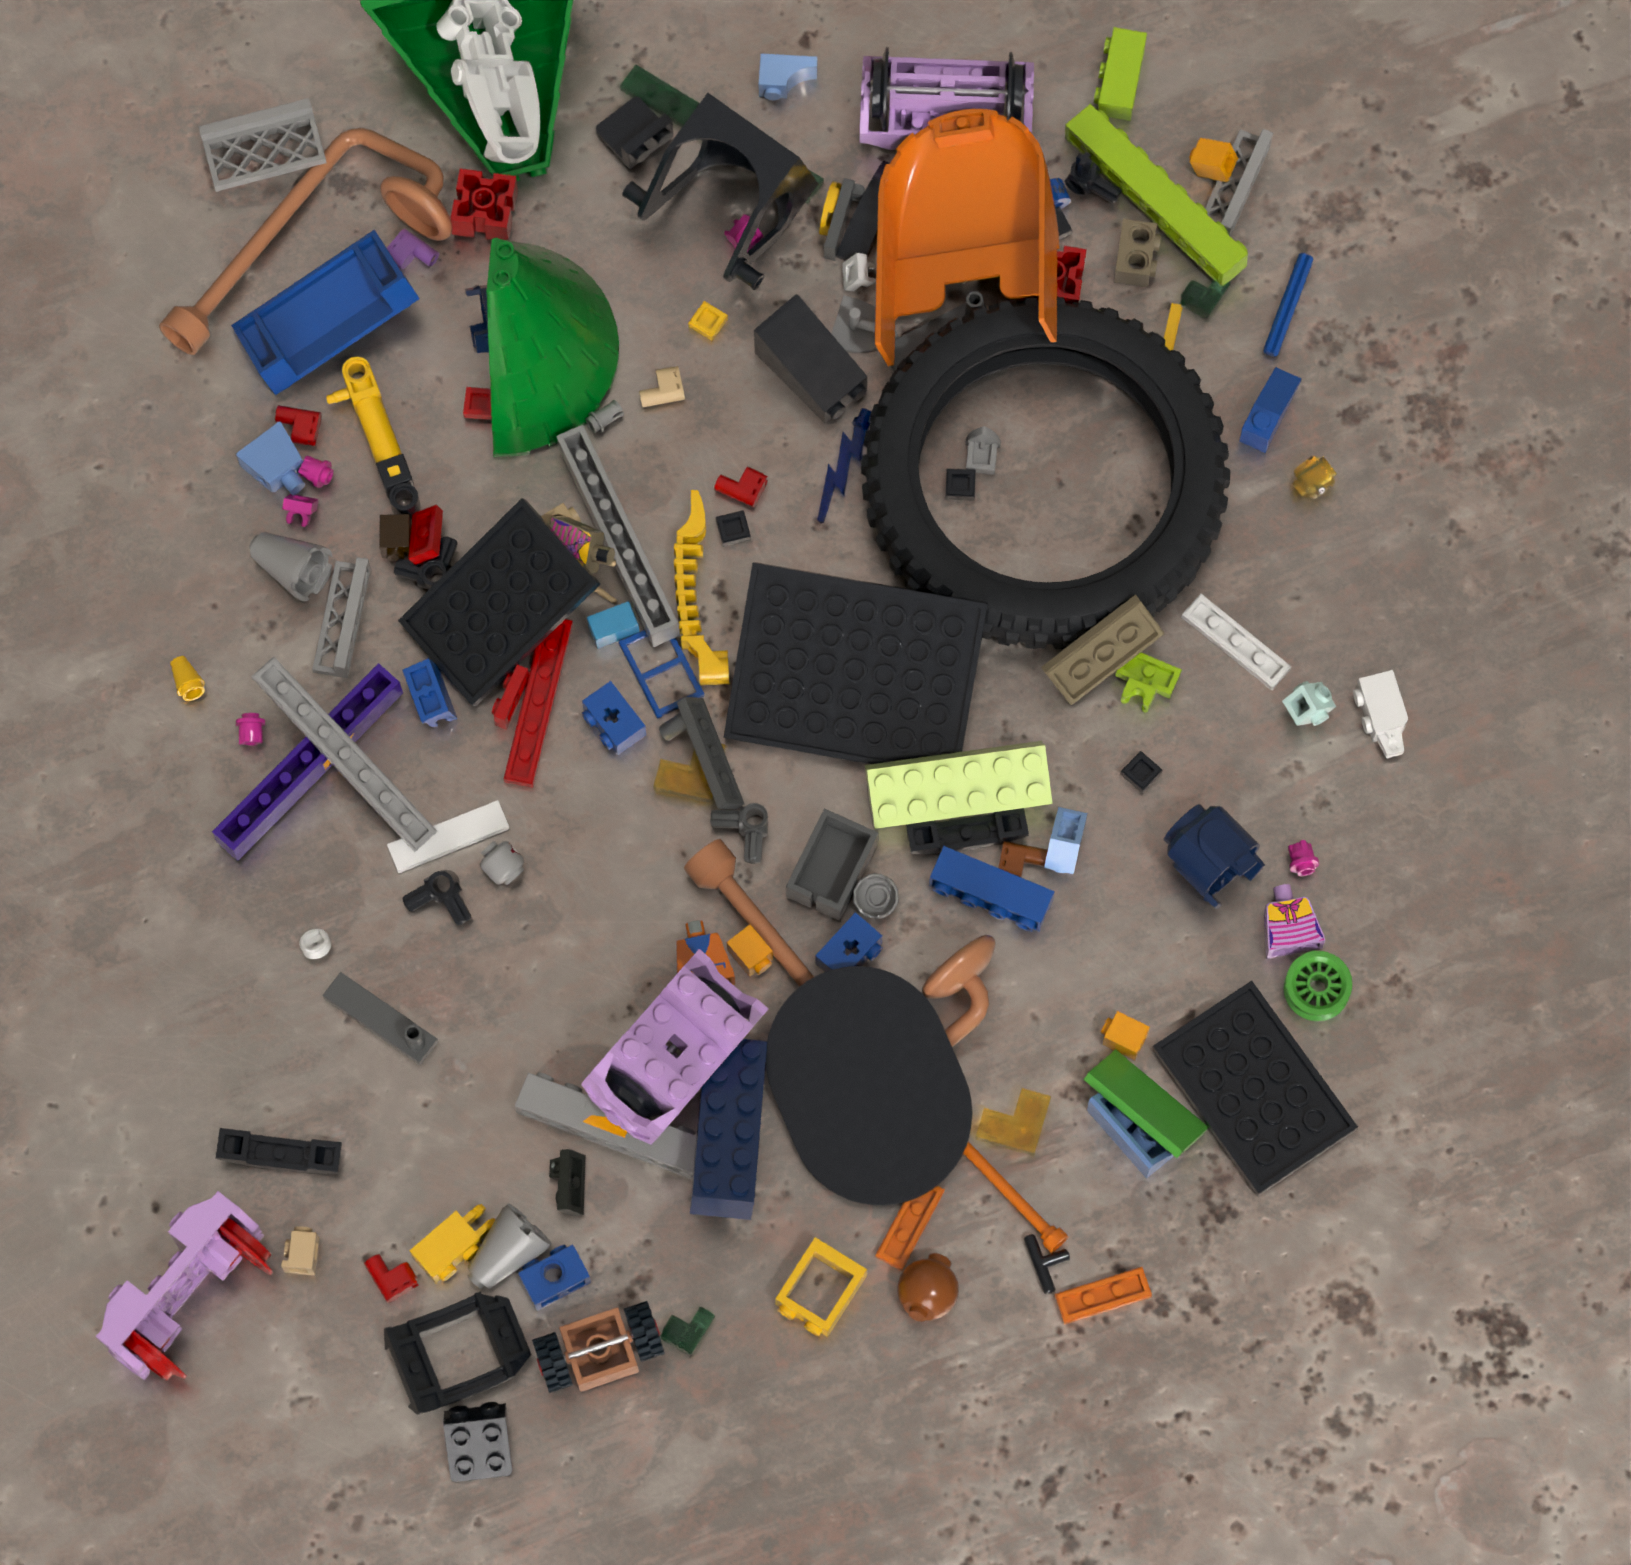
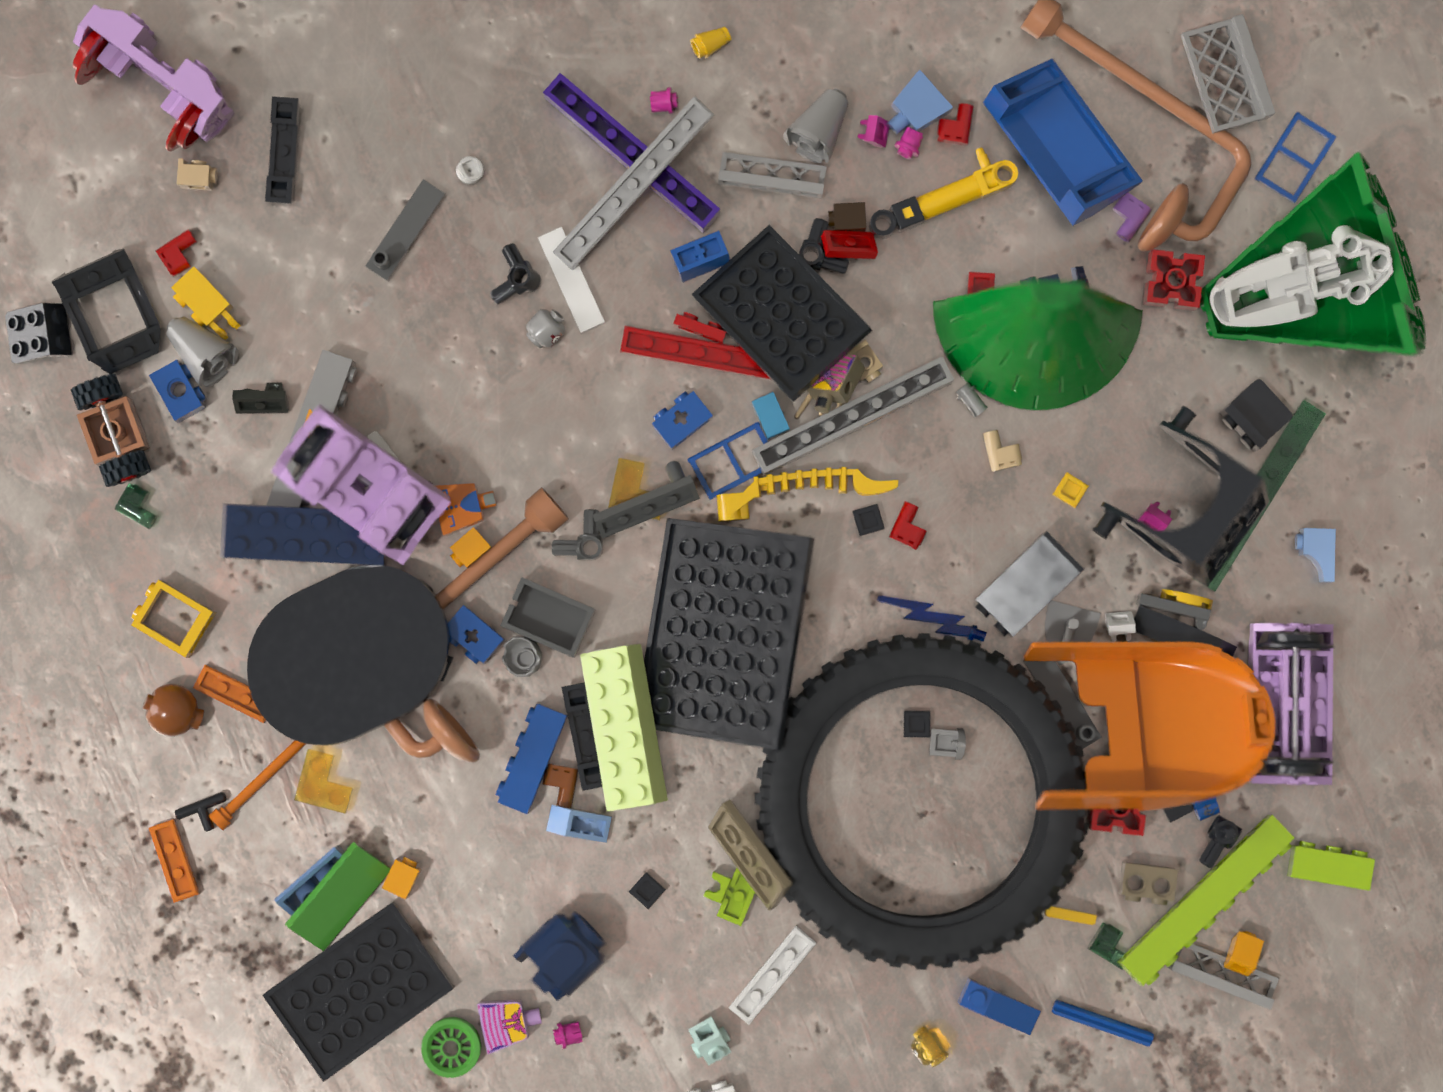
camera: 90 degrees right, 15 degrees up
none -> blue window [1255,112,1336,203]

